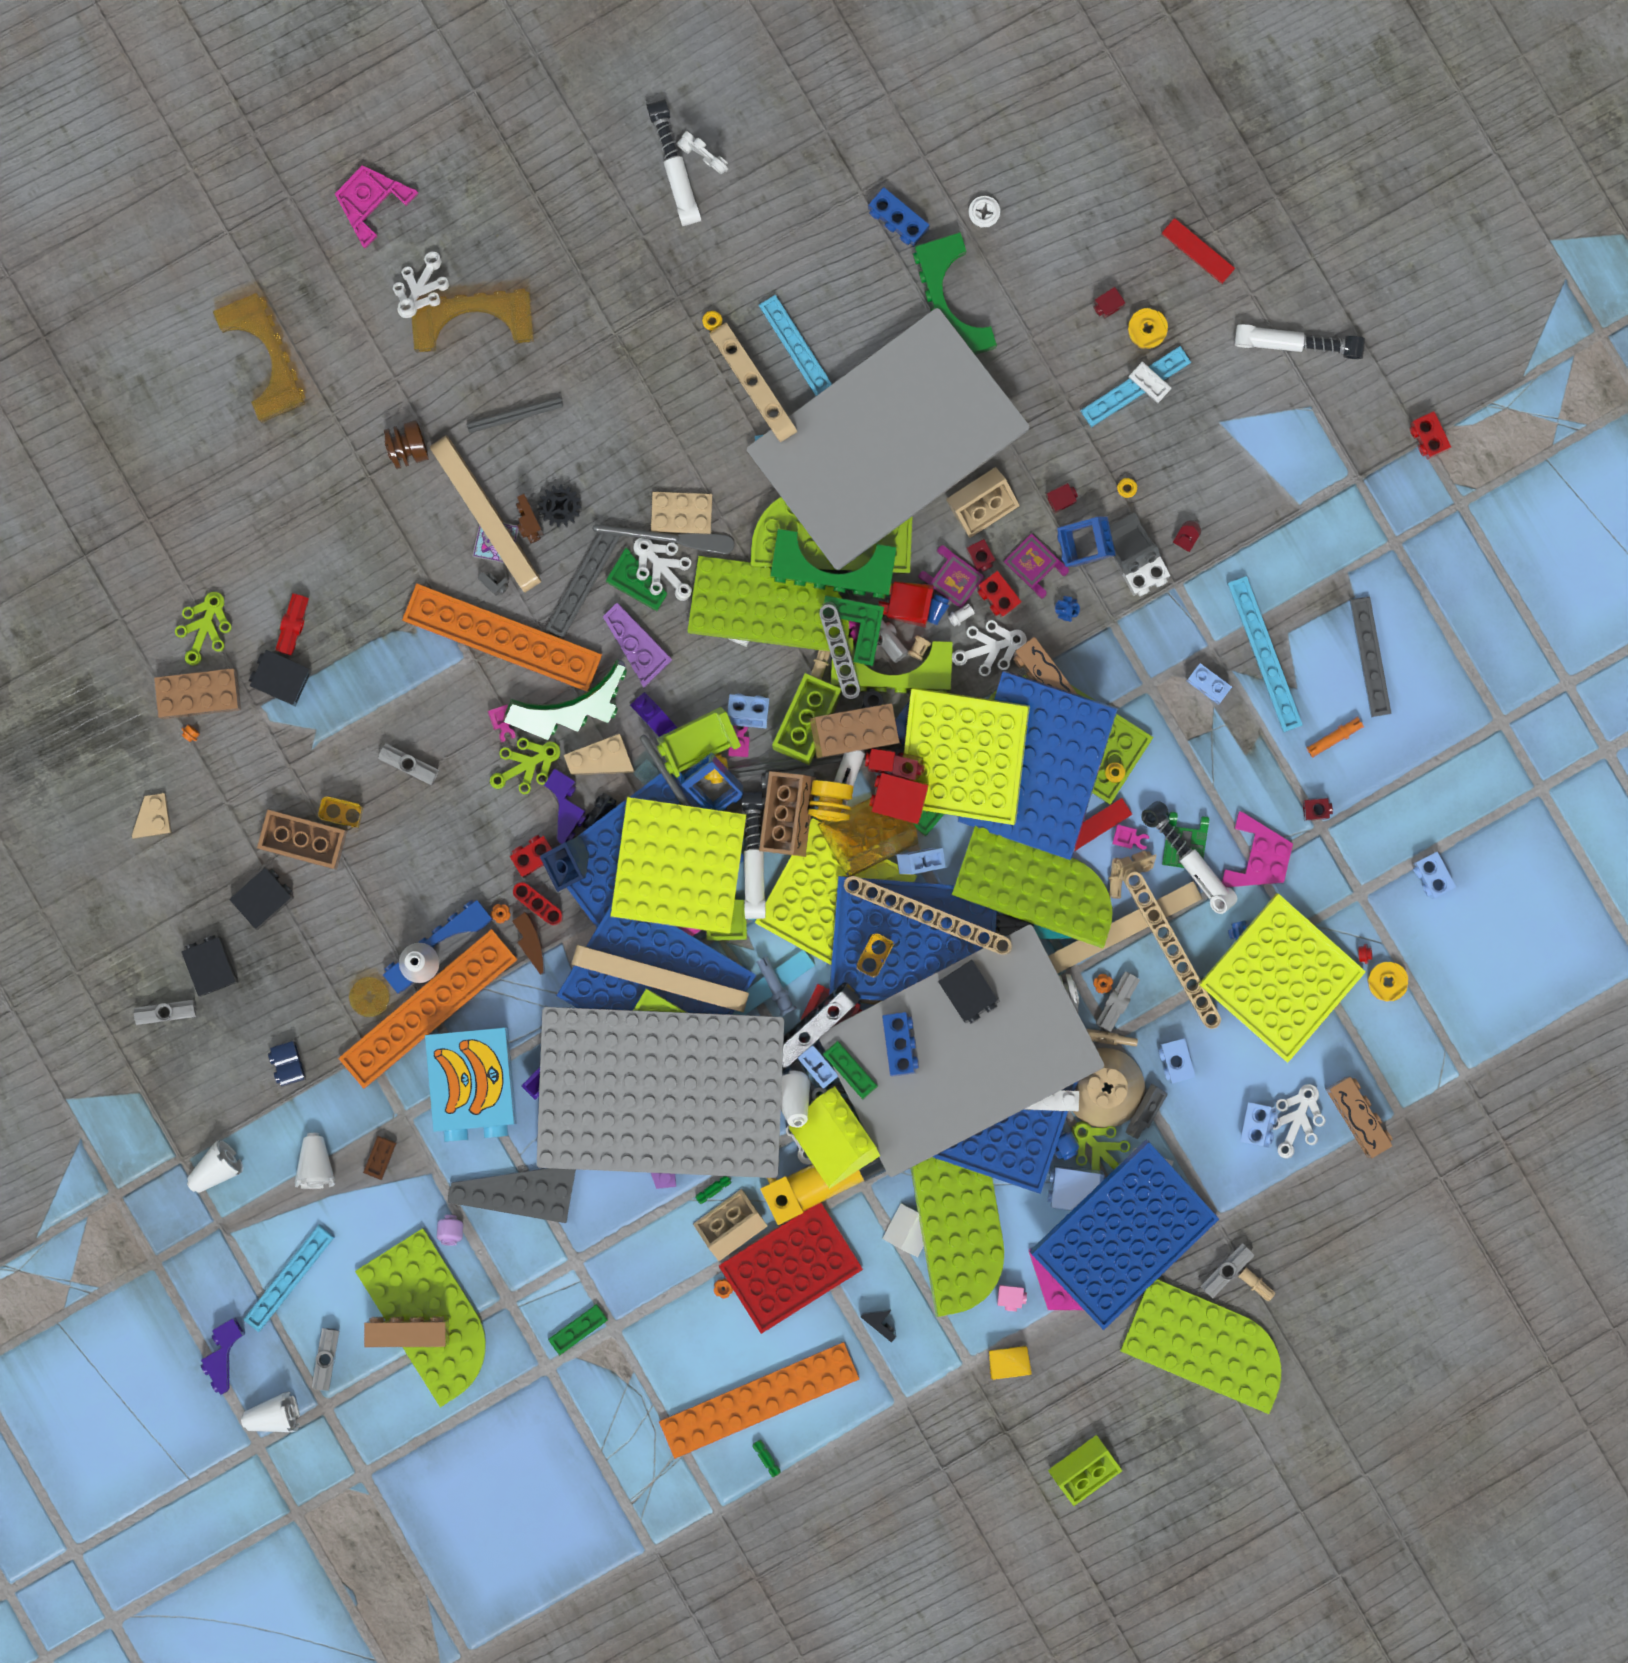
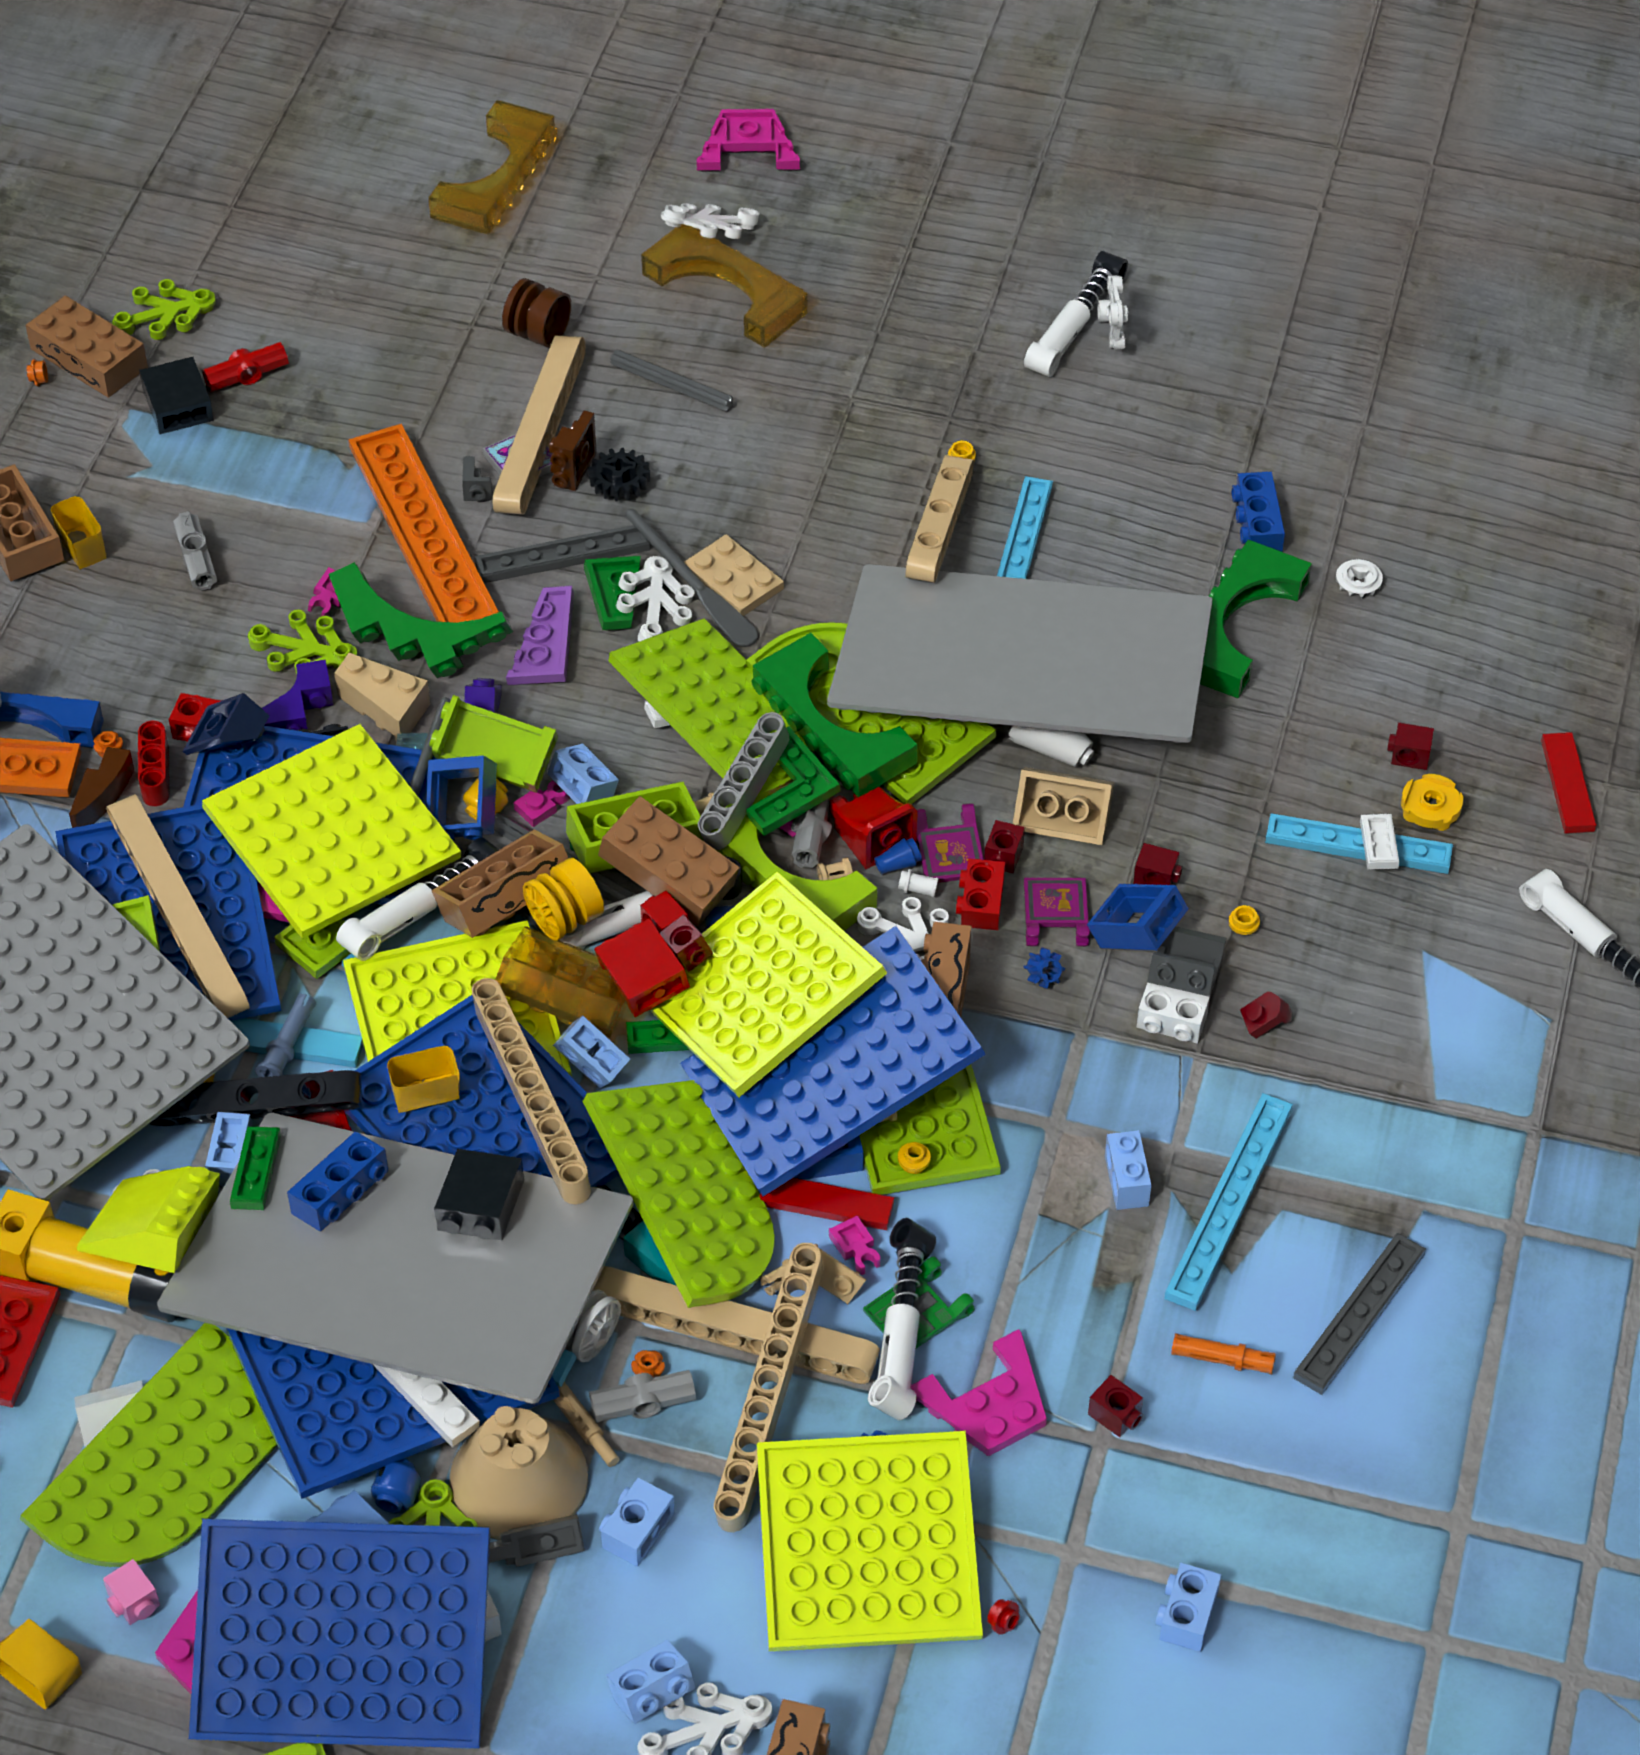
camera: 40 degrees right, 35 degrees down
white cone [781,1071,810,1127] -> none
yellow plate [1367,962,1408,1002] -> none

